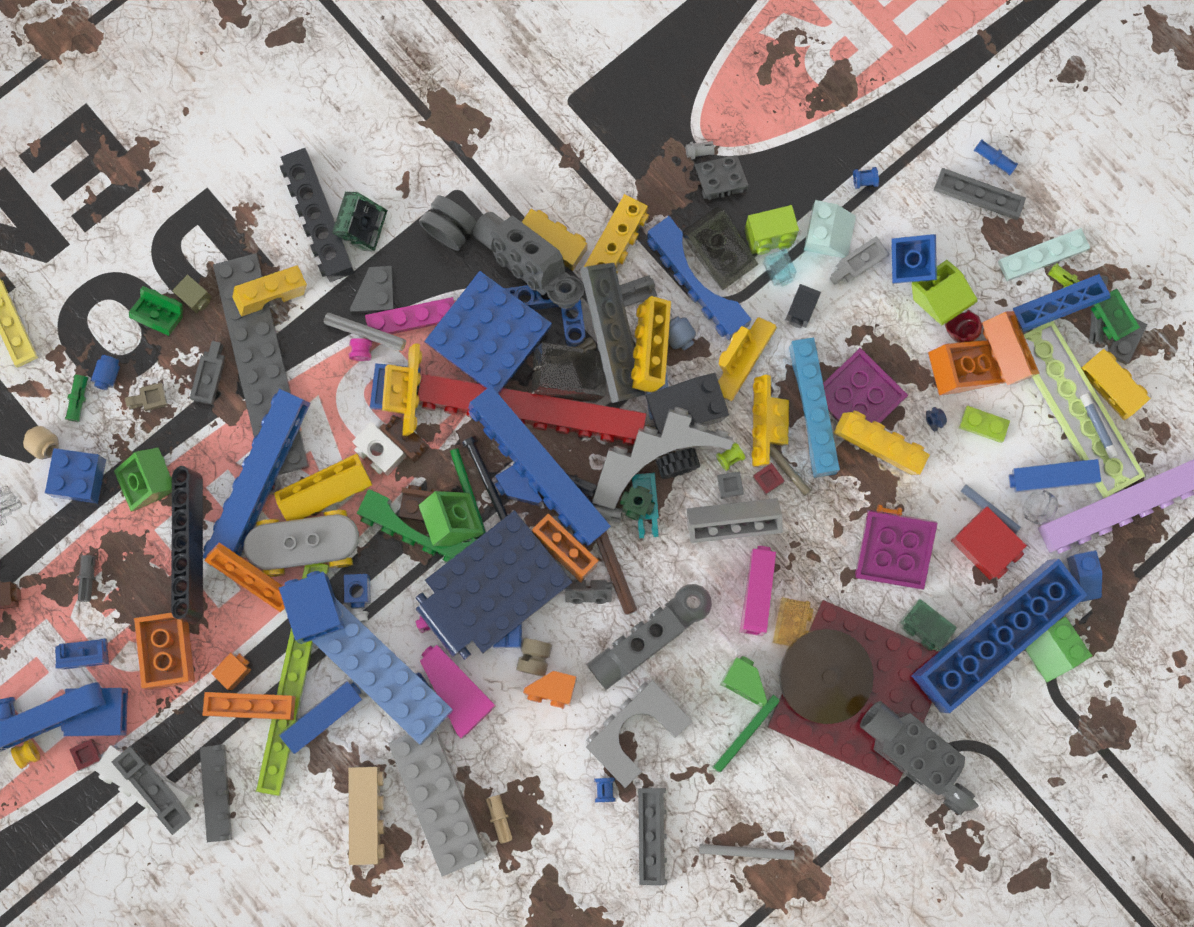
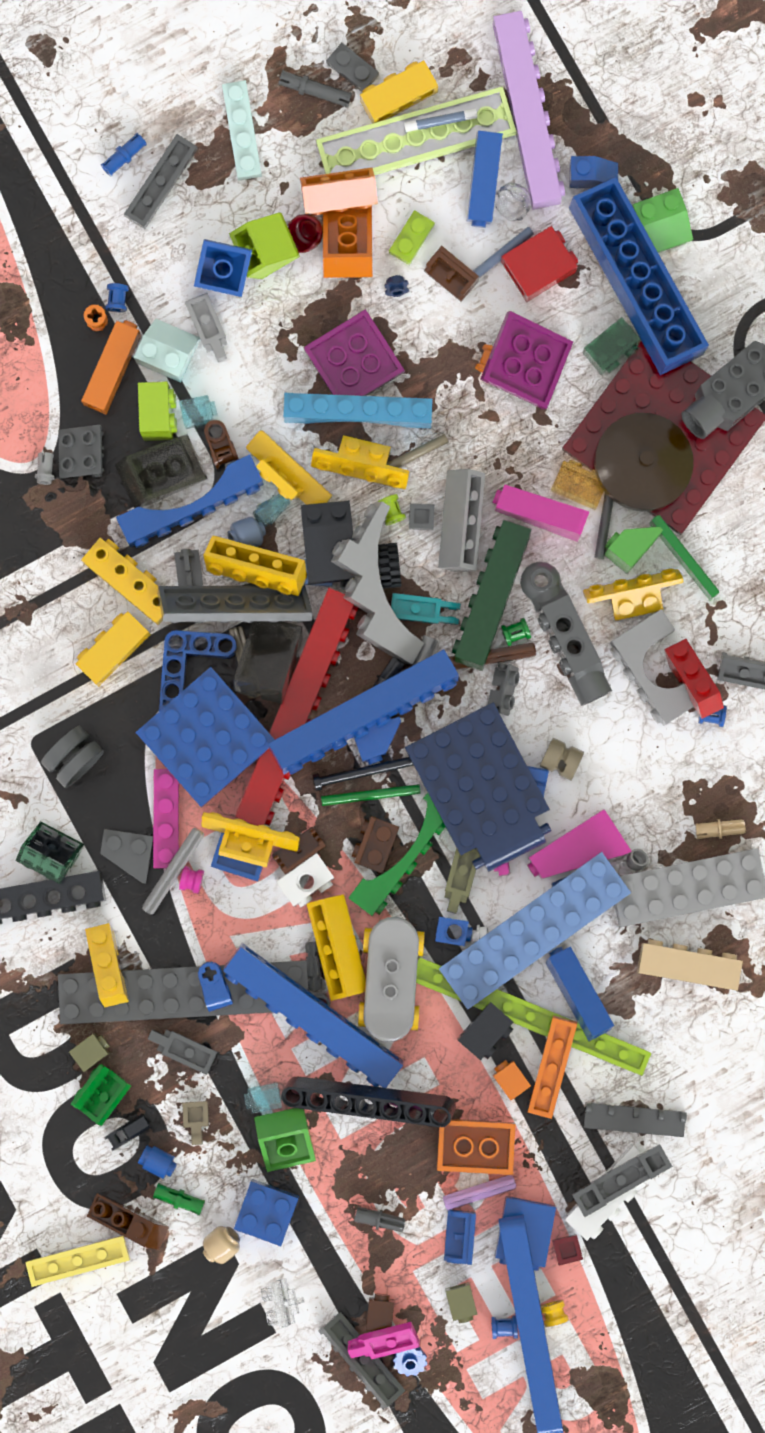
camera: 75 degrees left, 5 degrees up
orange plate [204,543,285,612] -> none
blue brick [279,571,345,644] -> none
bright green slope [419,491,484,546] -> none
dark grey brick [473,212,585,309] -> none
orange slope [523,671,577,709] -> none
orange brick [532,514,599,583] -> none
dark green brick [620,486,655,521] -> none
dark red plate [752,463,785,495] -> none
black slope [785,284,821,328] -> none
yellow brick [833,411,930,475] -> none
blue fence [1013,274,1111,332] -> none
lime pin [1048,263,1080,288] -> none
green bracket [1091,288,1140,342] -> none
none -> orange brick [81,320,141,415]
none -> orange bush [84,305,108,332]
none -> reddish brown slope [87,1193,169,1250]
none -> black bar [104,1113,151,1151]
none -> blue piece [198,961,233,1012]
none -> reddish brown piece [204,419,239,469]
none -> clear light blue brick [244,1082,283,1114]
none -> clear light blue cone [253,494,290,527]
none -> dark grey axle [305,941,322,991]
none -> reddish brown hinge [424,245,479,302]
none -> lavender axle [443,1175,516,1210]
none -> olive hinge [444,848,480,914]
none -> olive brick [445,1282,478,1323]
none -> dark green brick [452,520,532,671]
none -> black brick [457,1002,514,1060]
none -> green bush [501,618,531,646]
none -> yellow bracket [583,568,684,621]
none -> dark grey bar [594,493,613,559]
none -> light grey hinge [626,849,648,871]
none -> red arch [664,639,724,719]

